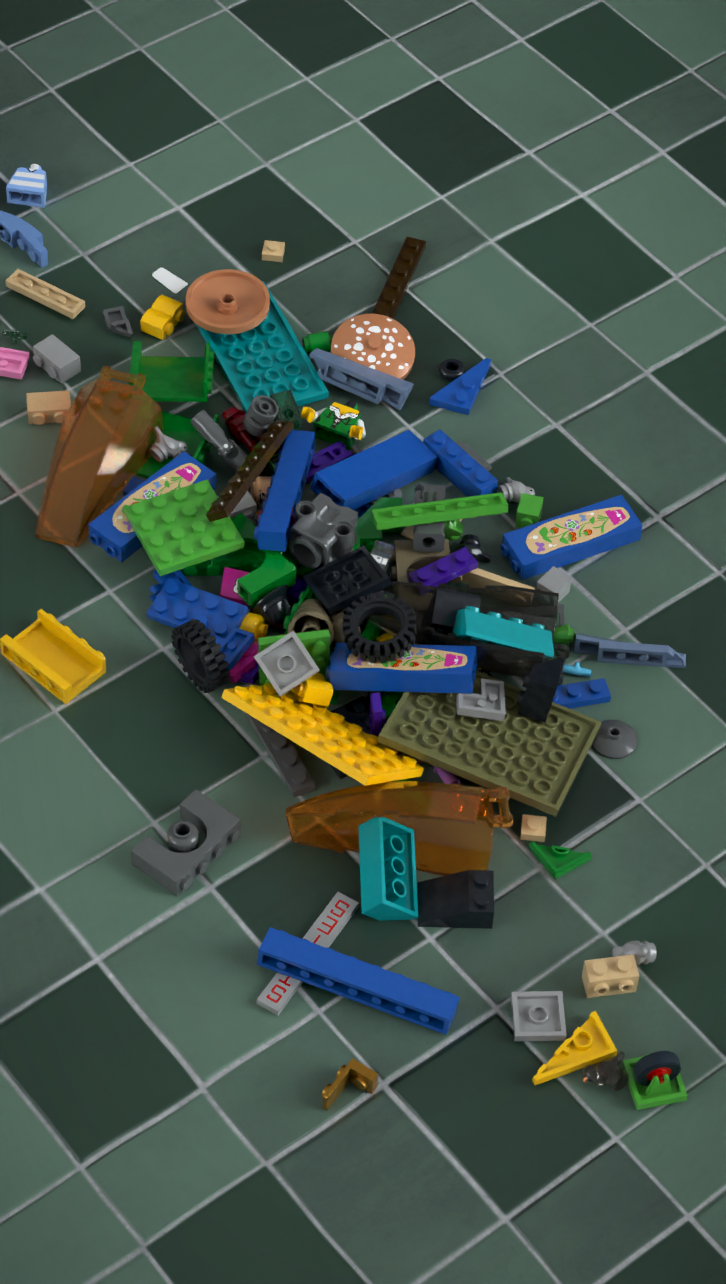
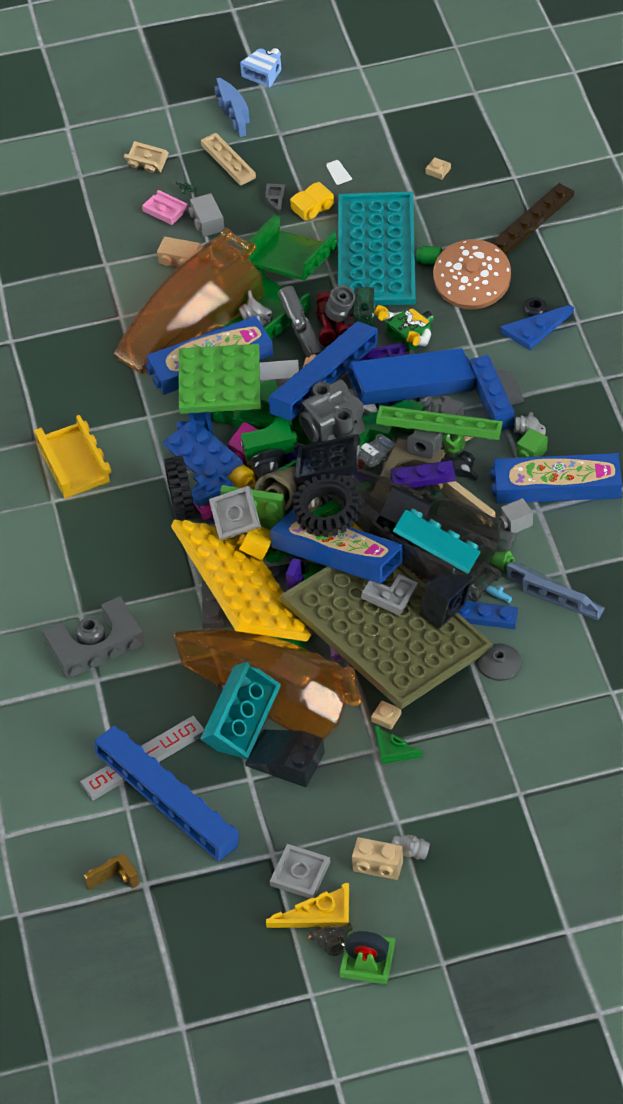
camera: 30 degrees right, 0 degrees up
nougat dish [186,269,270,334] -> none
dark brown plate [206,420,294,522] -> none
sand blue wedge [310,348,414,410] -> none

